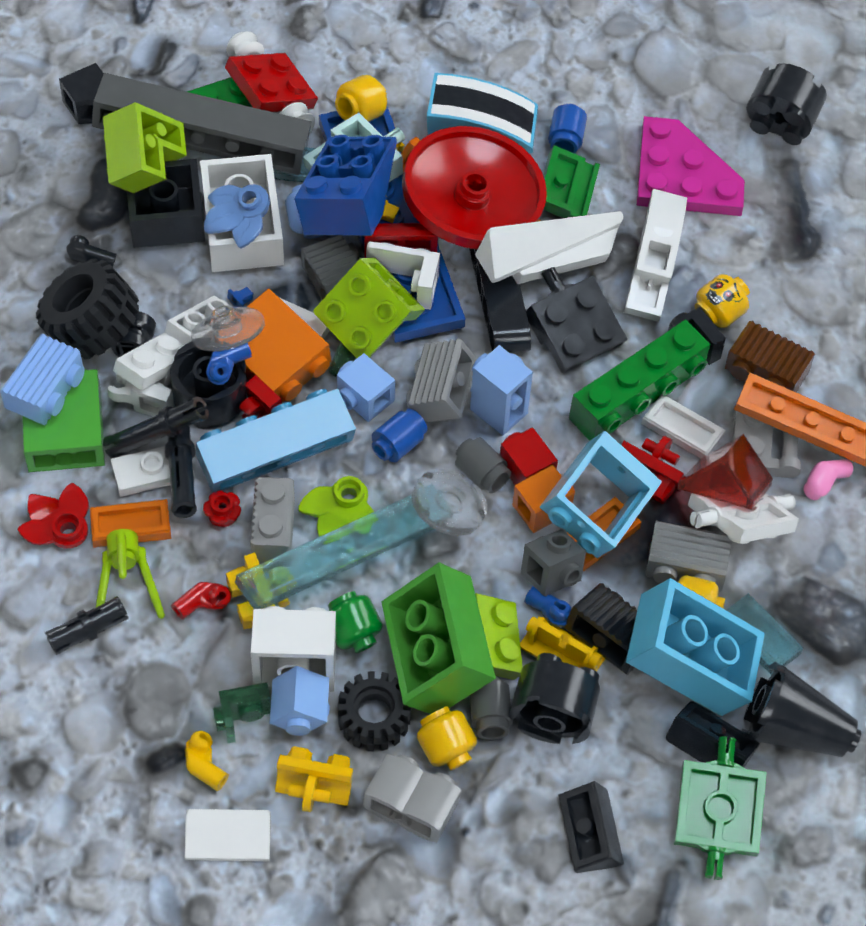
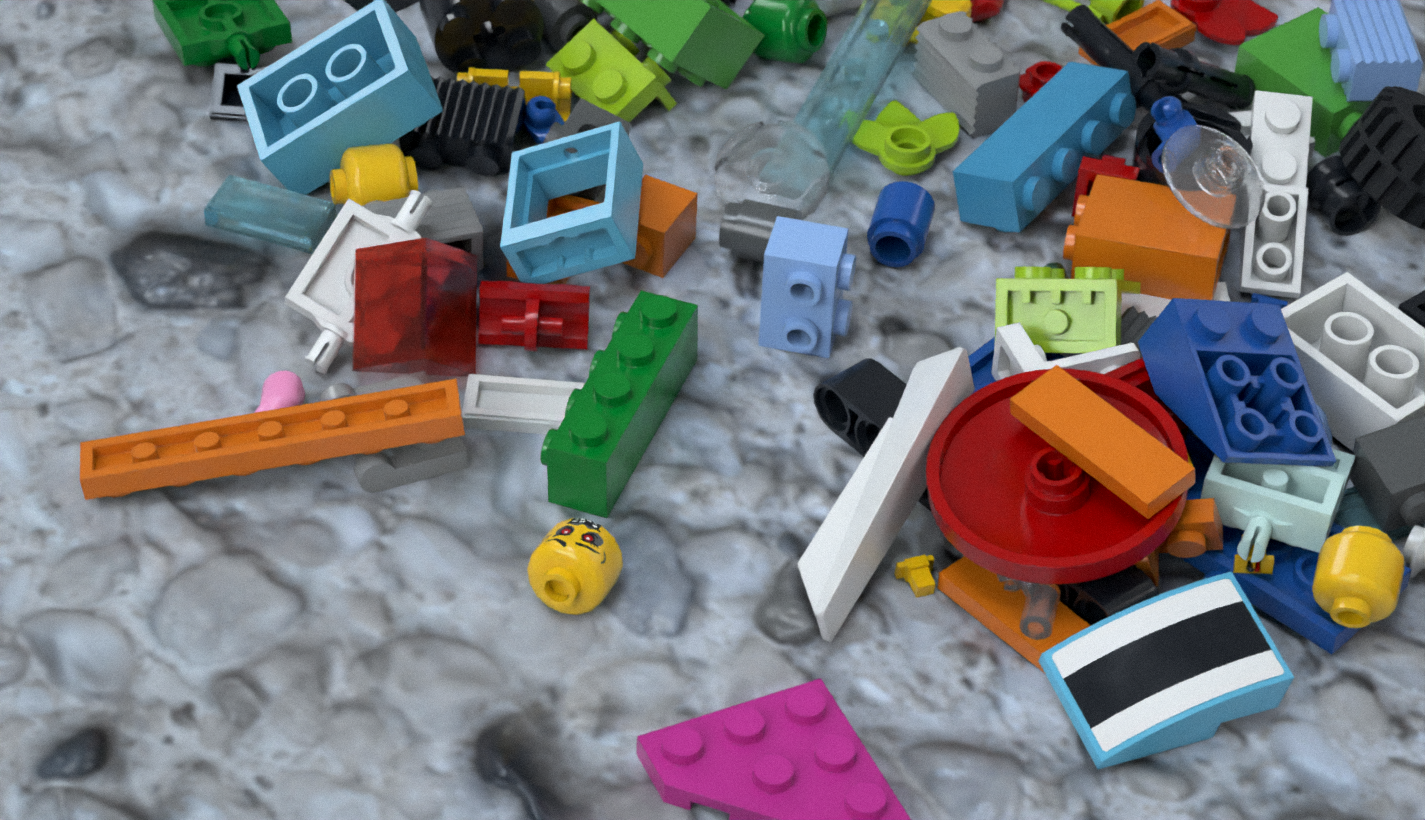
camera: 150 degrees right, 15 degrees down
medium blue plate [204,184,270,249] -> none
light blue brick [337,353,395,422] -> none
light grey brick [406,338,477,423] -> none
red brick [500,427,558,485] -> none
black plate [526,267,628,373] -> none
green plate [543,145,600,218] -> none
blue brick [548,104,587,154] -> none
white slope [623,189,687,322] -> none
black bracket [668,307,726,365] -> none
reddish brown brick [724,321,815,392] -> none
black cone [742,662,861,757] -> none
none -> orange tile [1010,365,1195,519]

